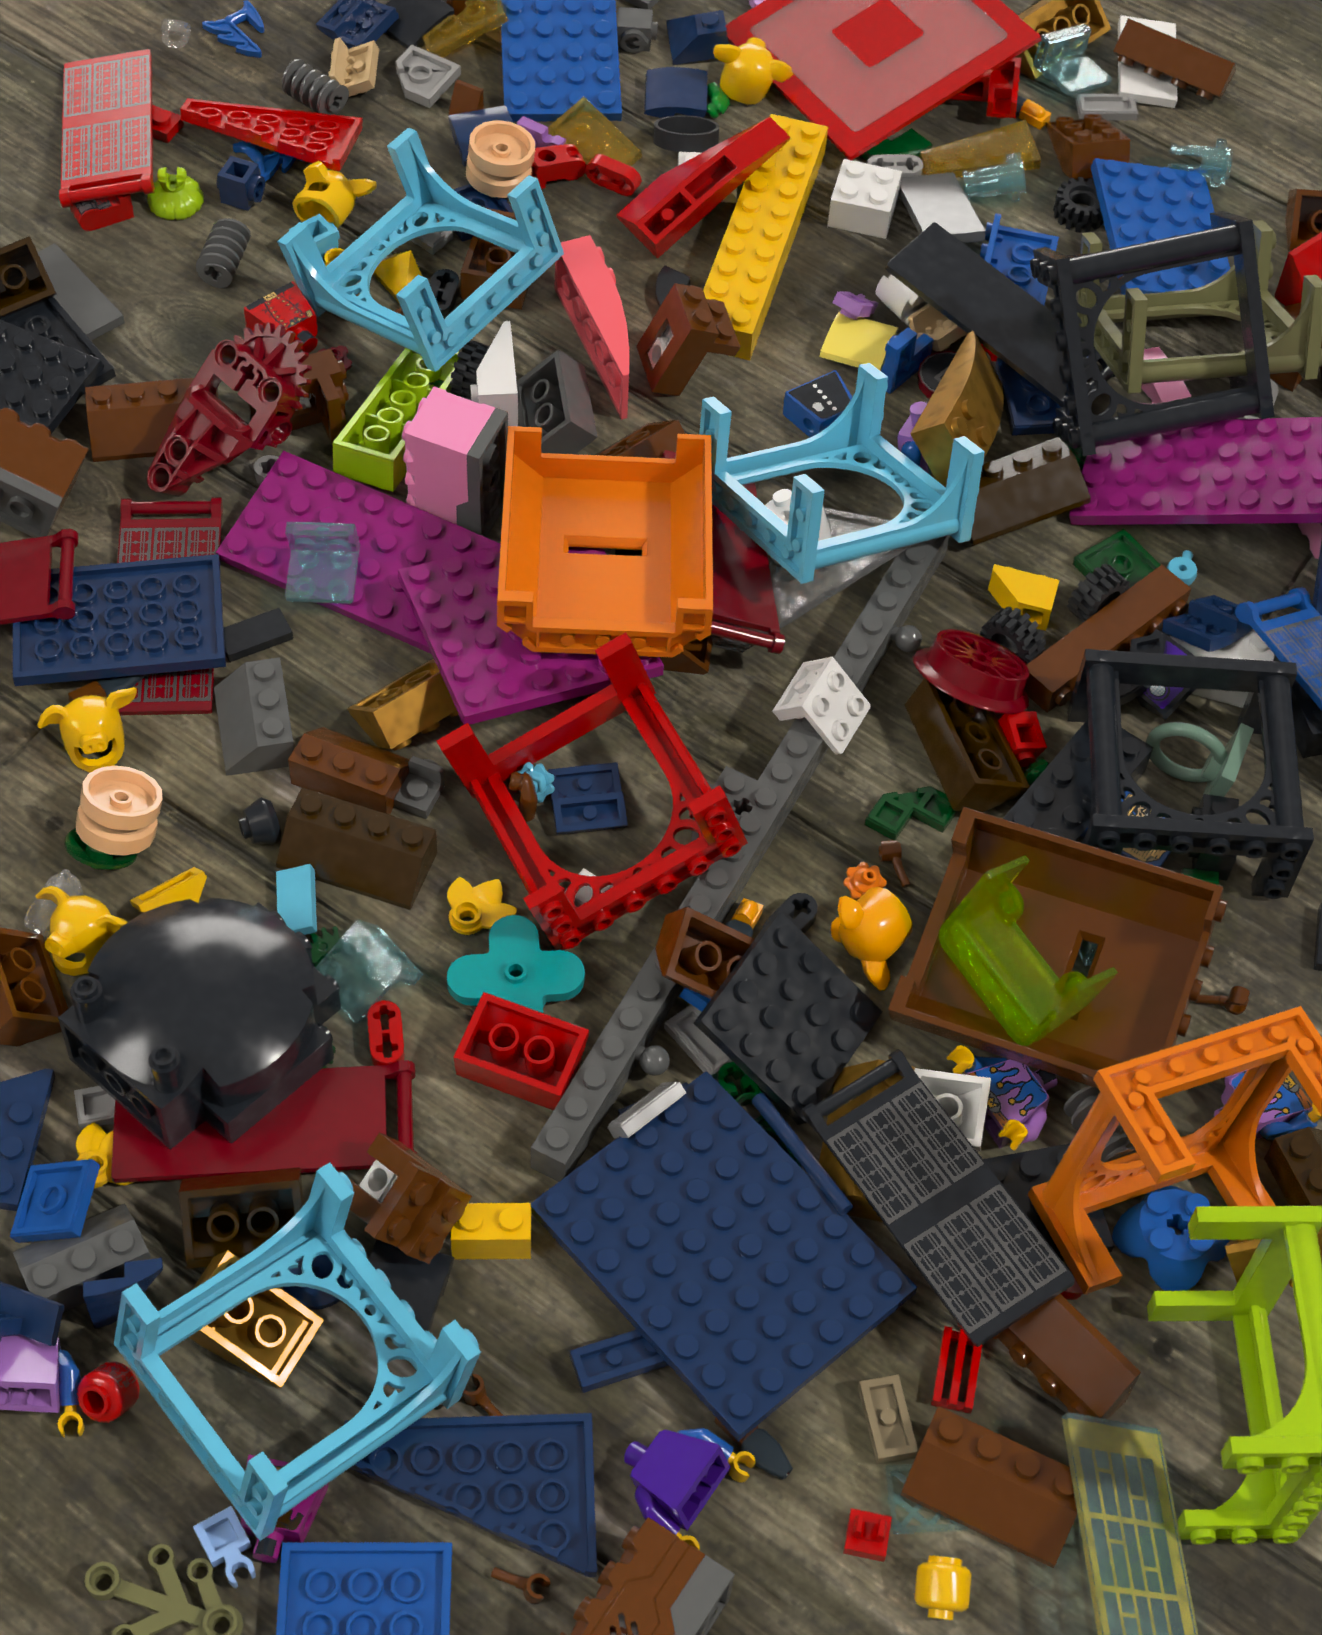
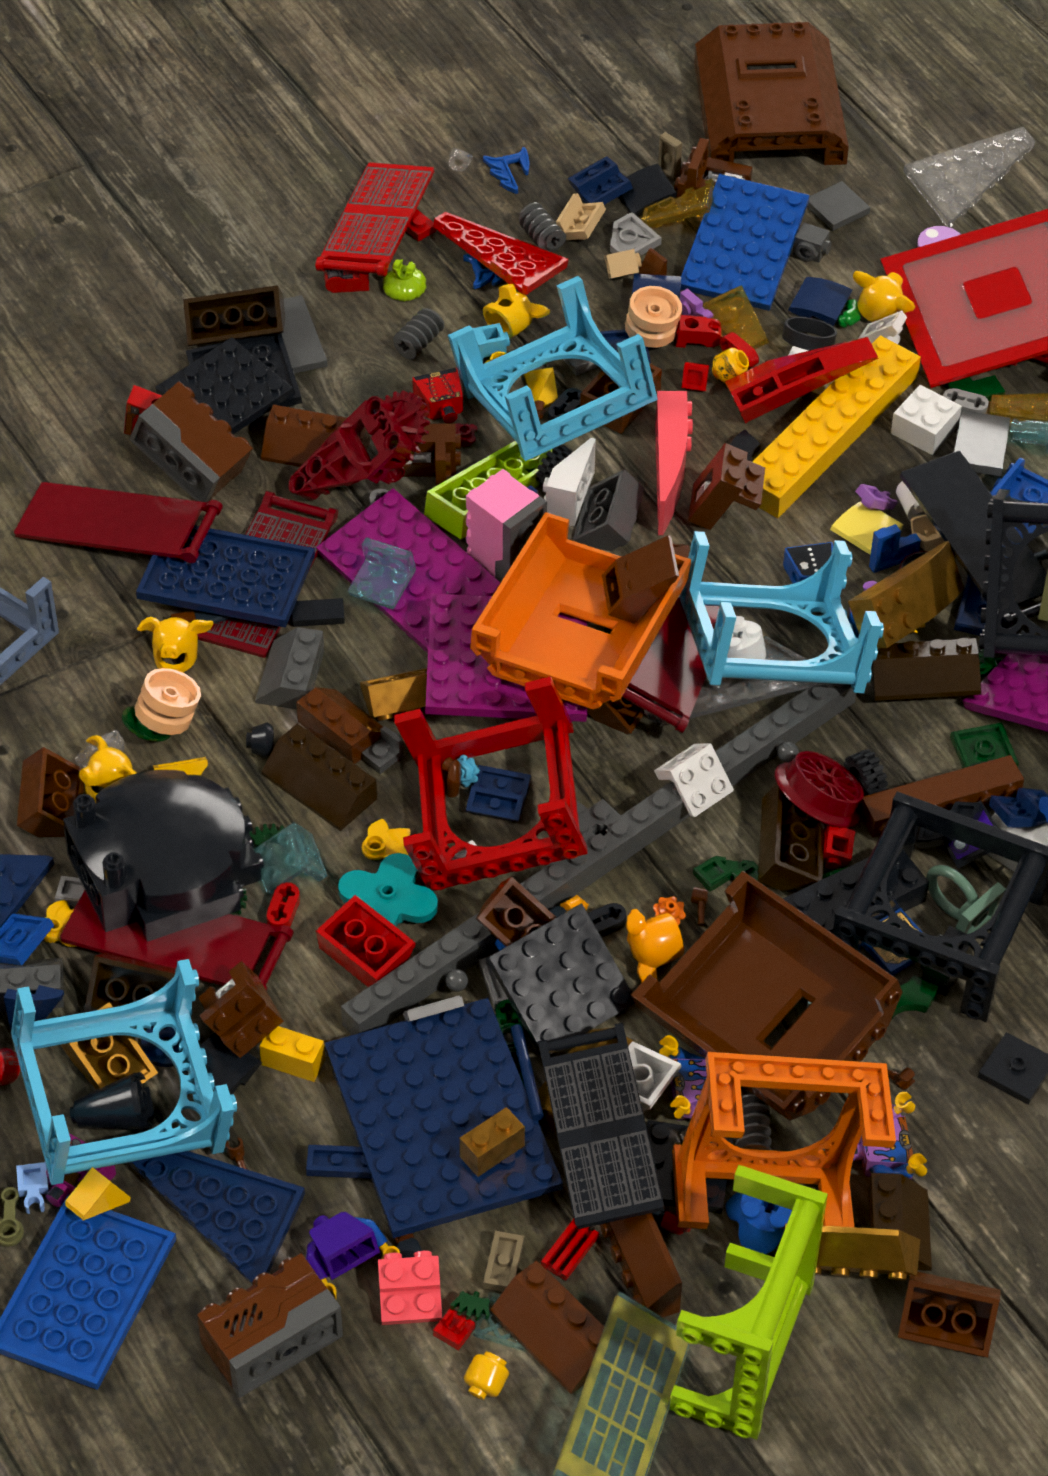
camera: 25 degrees right, 5 degrees down
dark blue brick [216,156,265,211] -> none
medium azure tile [276,864,317,935] -> none
reddish brown hand [491,1567,551,1604] -> none
dark blue slope [666,10,728,65] -> none
clear neon green windscreen [939,855,1118,1046] -> none
yellow slope [988,564,1059,631] -> none
black tyre [1067,564,1130,623] -> none
medium azure piece [1166,550,1197,586] -> none
none -> yellow slope [65,1167,131,1221]
none -> black cone [70,1072,154,1130]
none -> coral plate [378,1251,442,1325]
none -> dark green piece [450,1291,490,1321]
none -> pearl gold brick [460,1107,525,1177]
none -> reddish brown slope [602,535,679,624]
none -> tan brick [604,249,642,279]
none -> red tile [681,362,709,391]
none -> yellow head [712,348,749,383]
none -> white slope [858,311,907,344]

